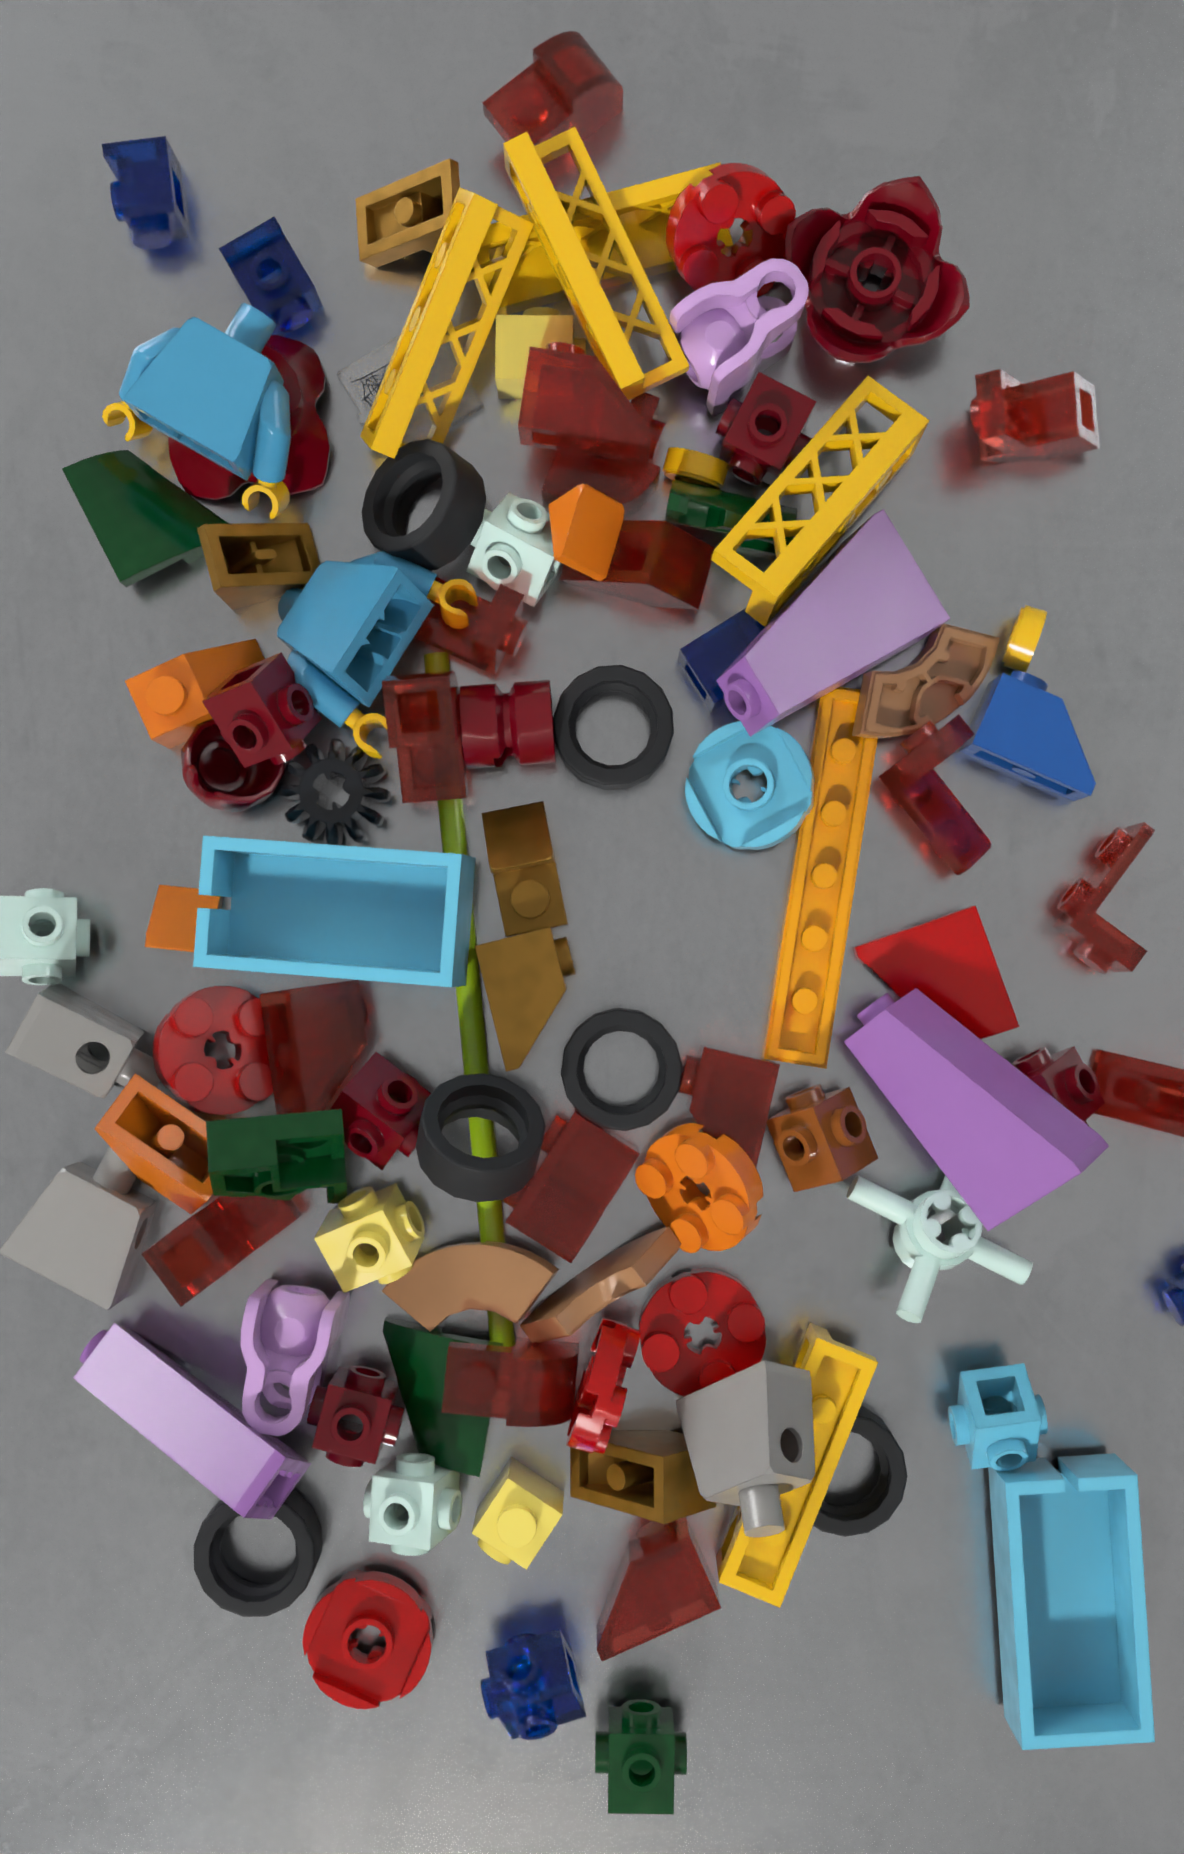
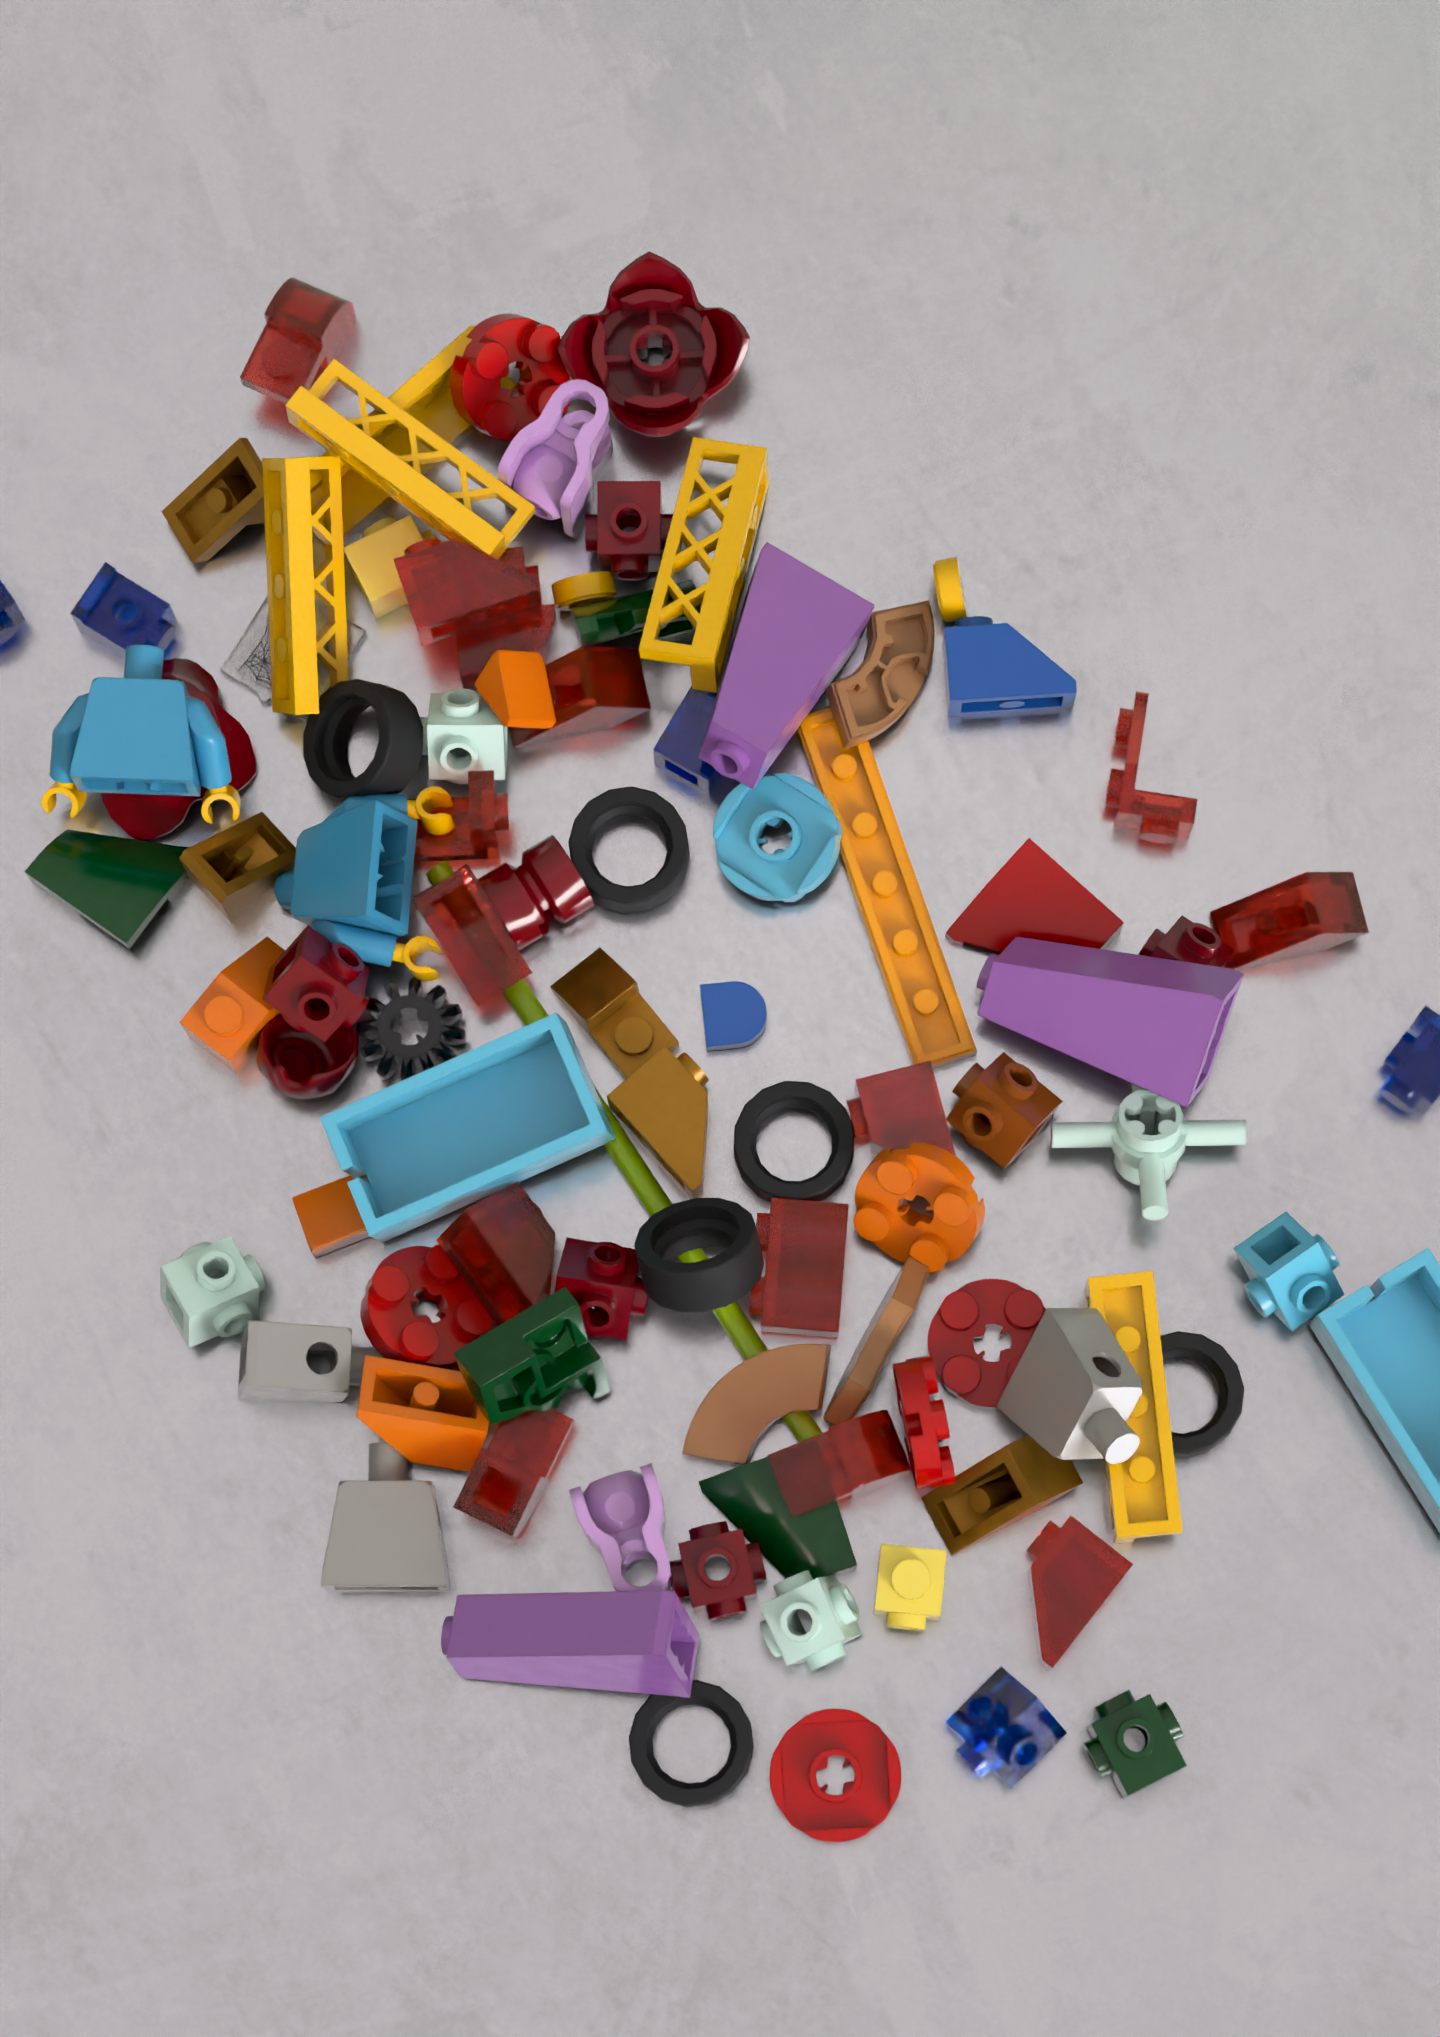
camera: 25 degrees left, 10 degrees down
light yellow brick [314,1183,425,1293] -> none
clear red bracket [879,714,992,875] -> none
clear red brick [970,369,1100,463] -> none
none -> blue tile [700,981,767,1051]

